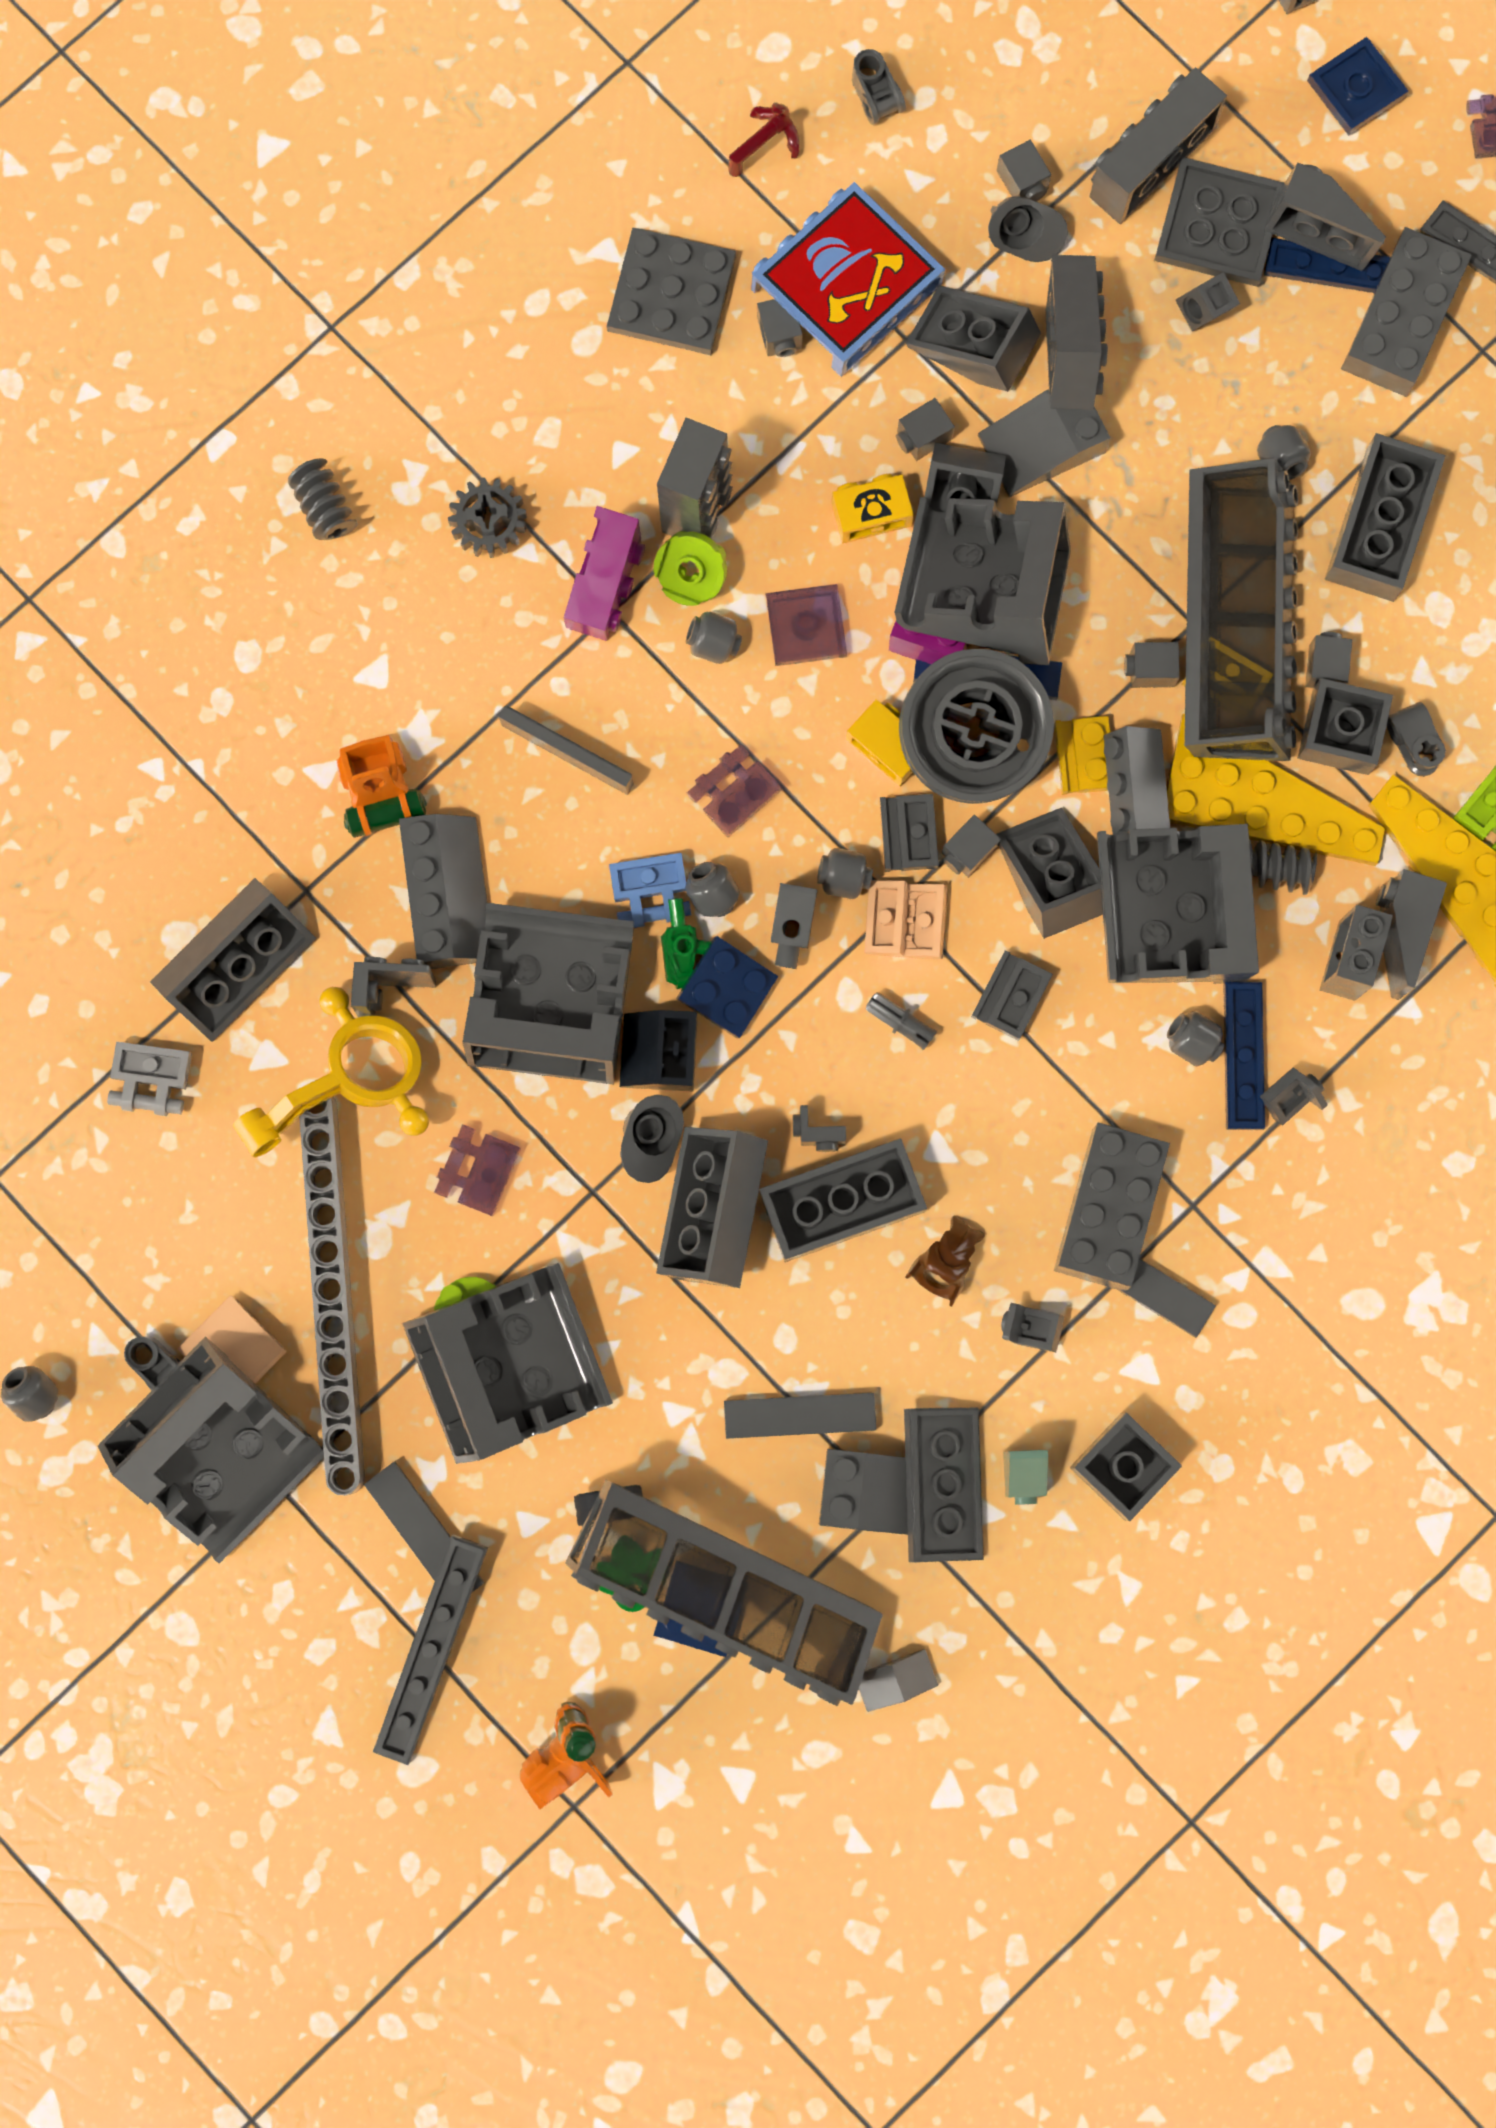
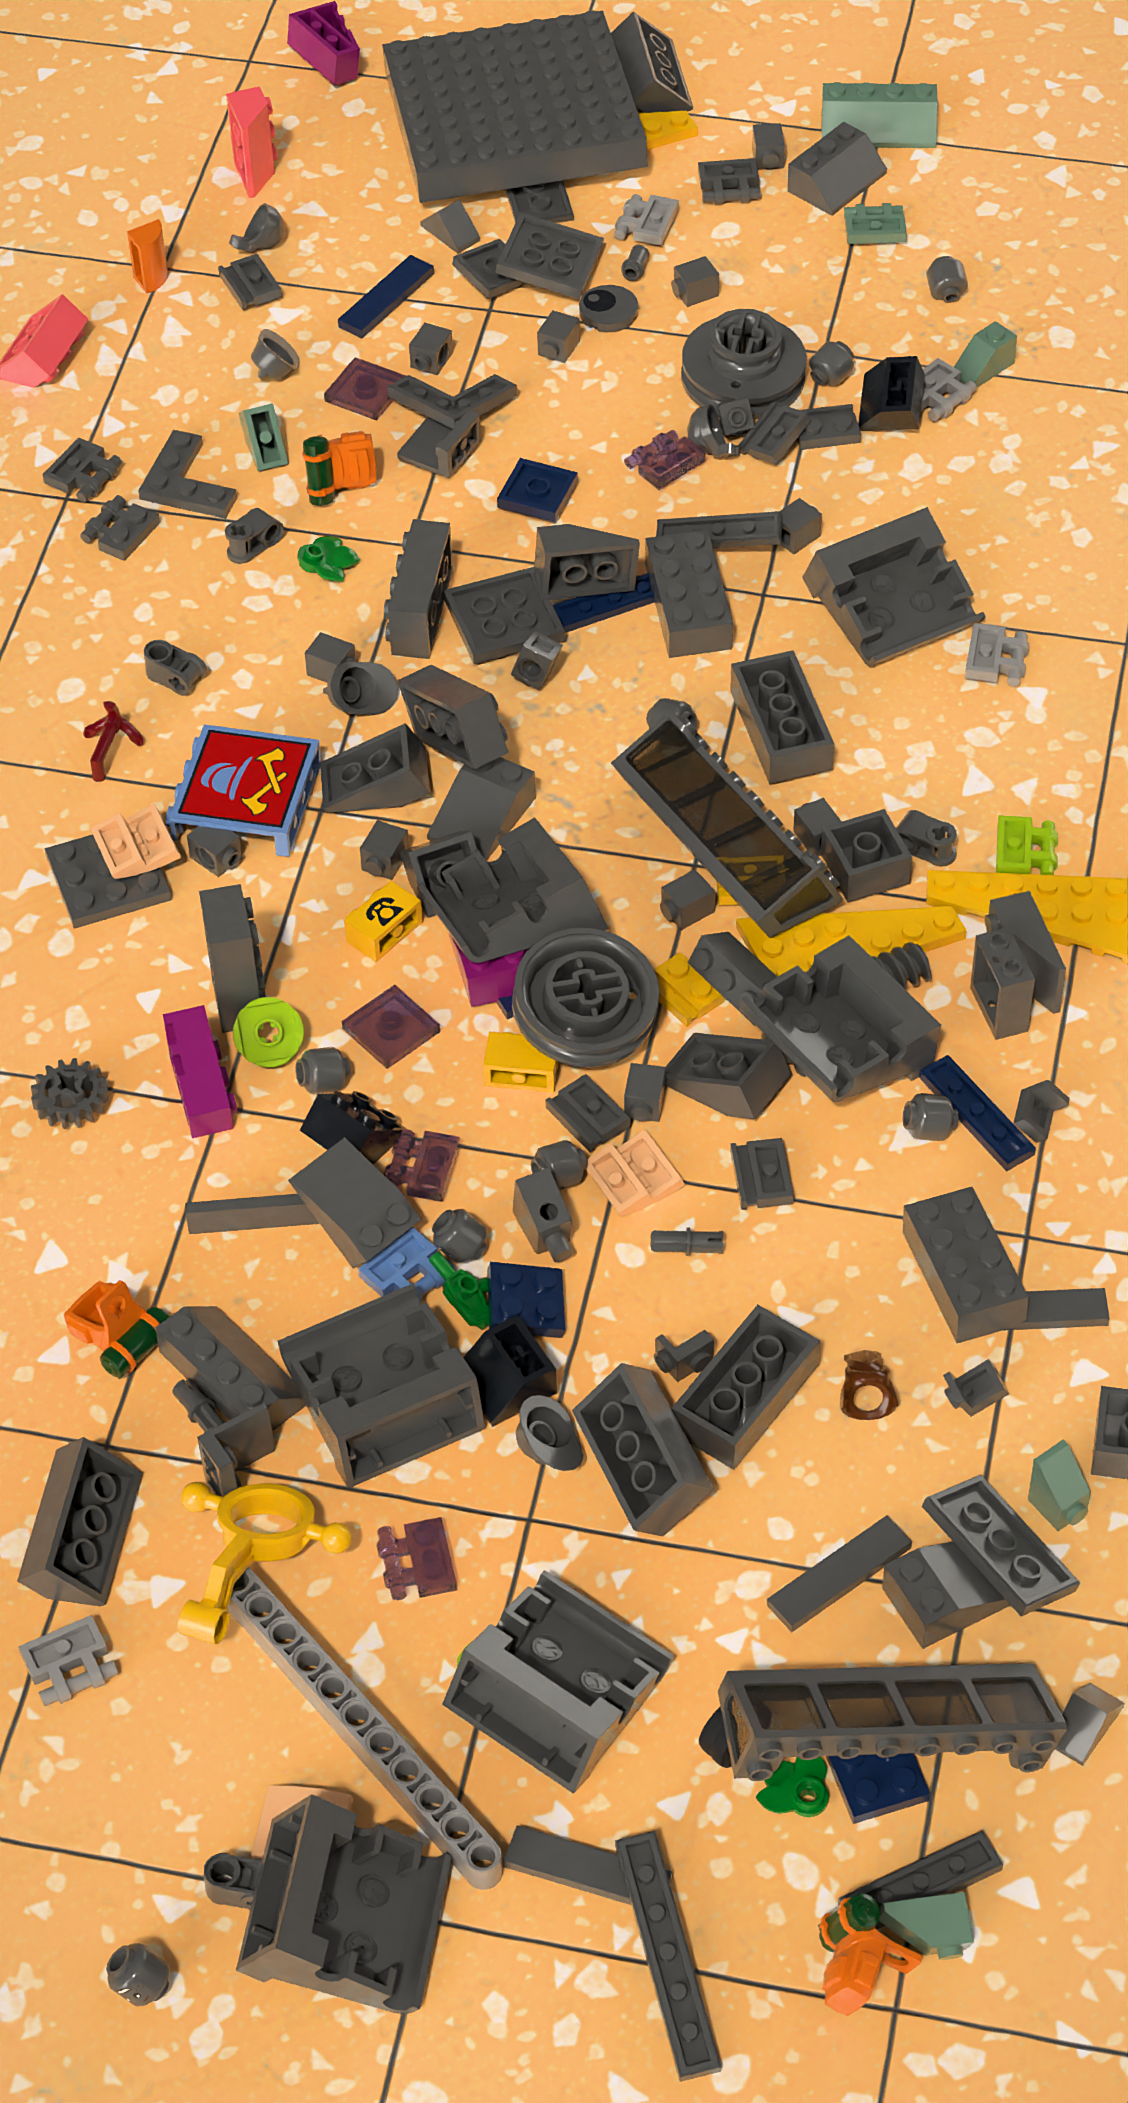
camera: 35 degrees left, 30 degrees down
none -> light nougat slope [90,804,181,879]
none -> dark grey axle [172,1378,225,1432]
none -> dark grey slope [288,1137,421,1268]
none -> green plate [297,536,360,582]
none -> black slope [299,1091,408,1165]
none -> dark grey tile [838,1830,1003,1930]
none -> sand green slope [879,1892,974,1960]

